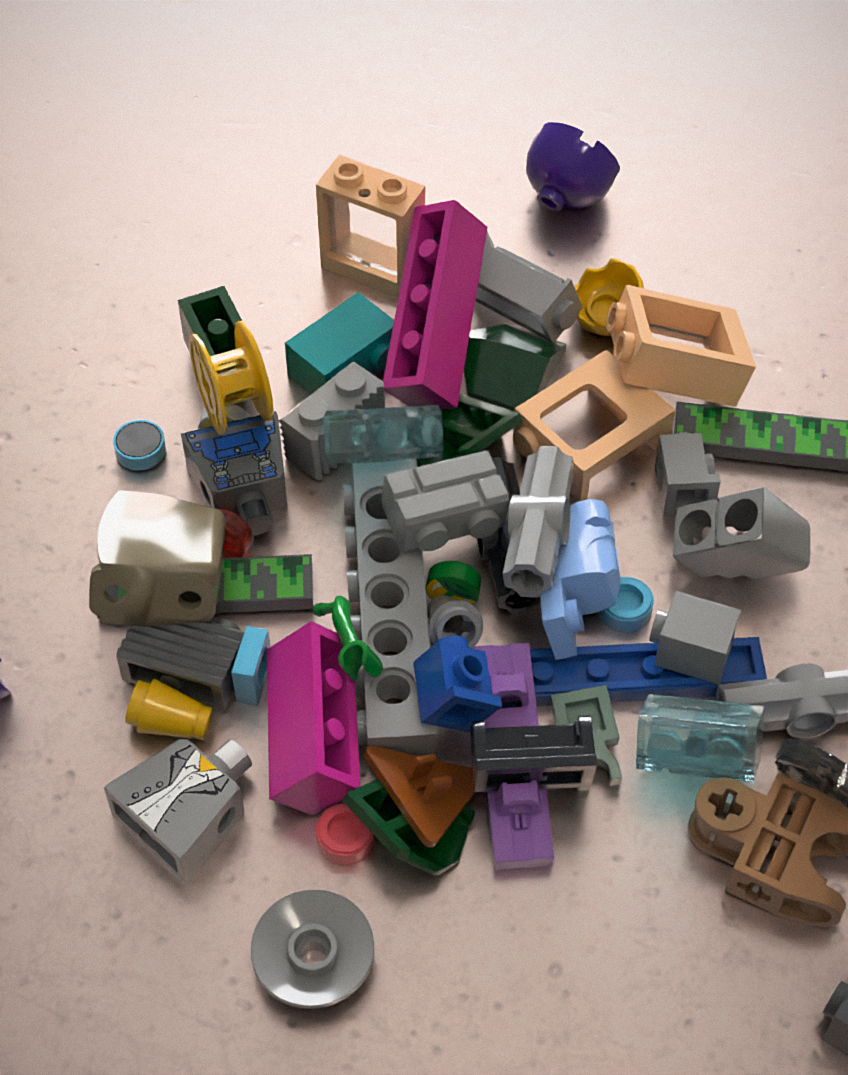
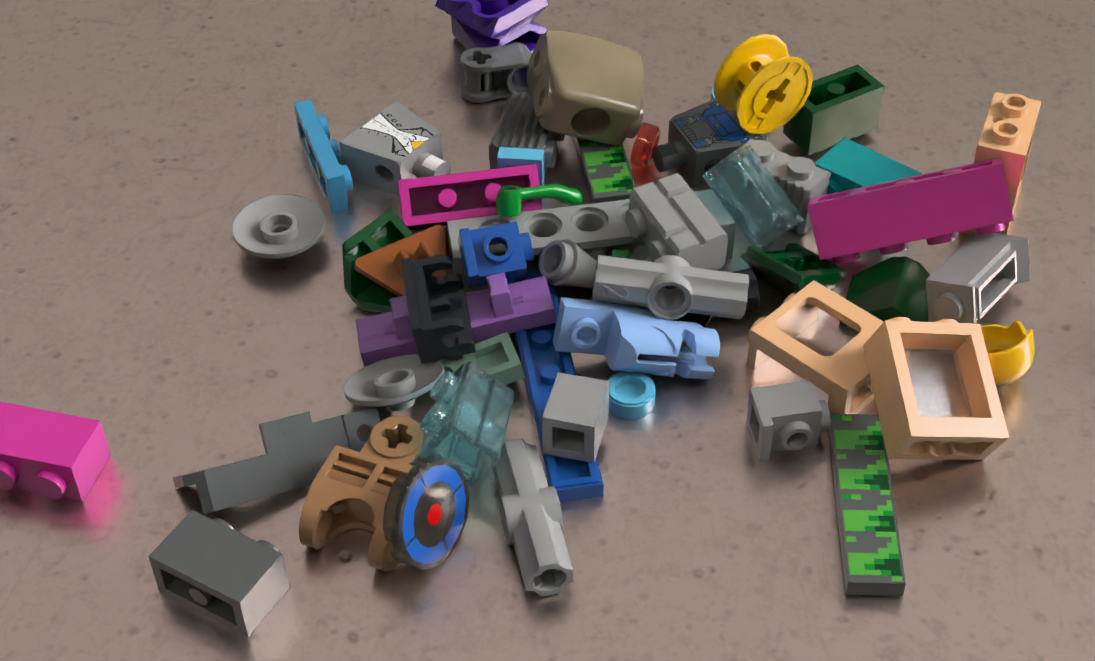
camera: 85 degrees right, 10 degrees down
yellow cone [125,678,213,740] -> none
light grey piece [673,487,811,579] -> none
none -> dark grey piece [173,407,380,514]
none -> dark azure plate [294,100,353,214]
none -> light grey dish [343,354,445,412]
none -> dark grey piece [460,43,532,103]

